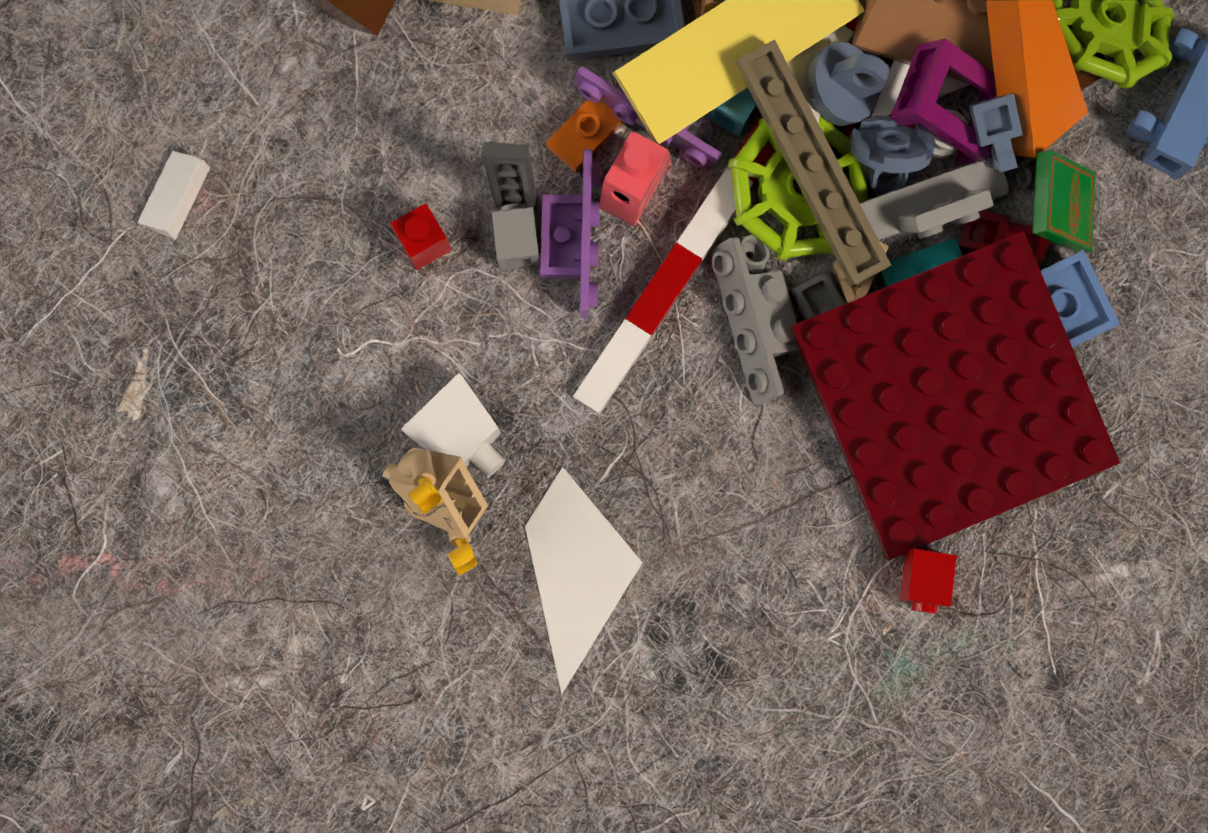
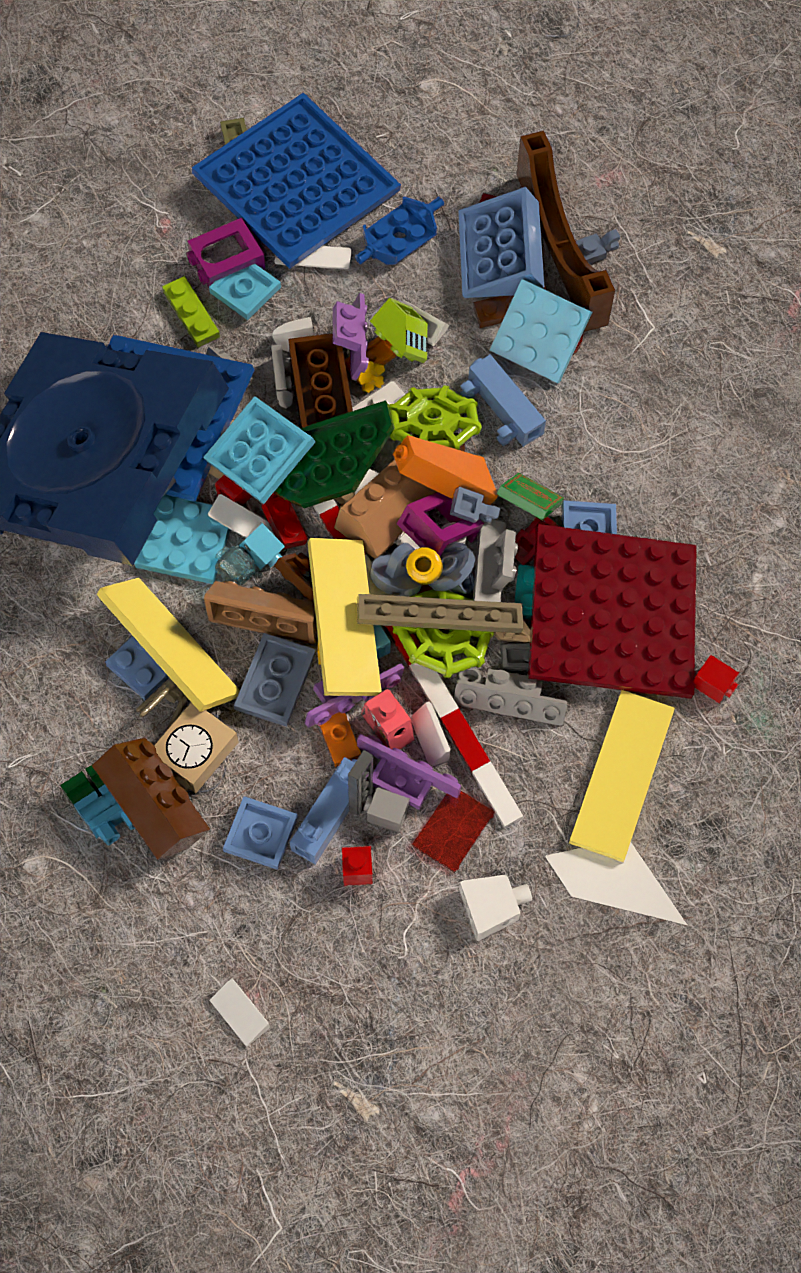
camera: 65 degrees left, 15 degrees down
tan torso [382,448,488,575] -> none
none -> medium blue plate [223,796,298,870]
none -> medium blue brick [290,757,357,865]
none -> yellow head [406,547,443,585]
none -> slope [411,701,451,767]
none -> clear red piece [412,791,495,873]
none -> light yellow tile [569,690,675,863]

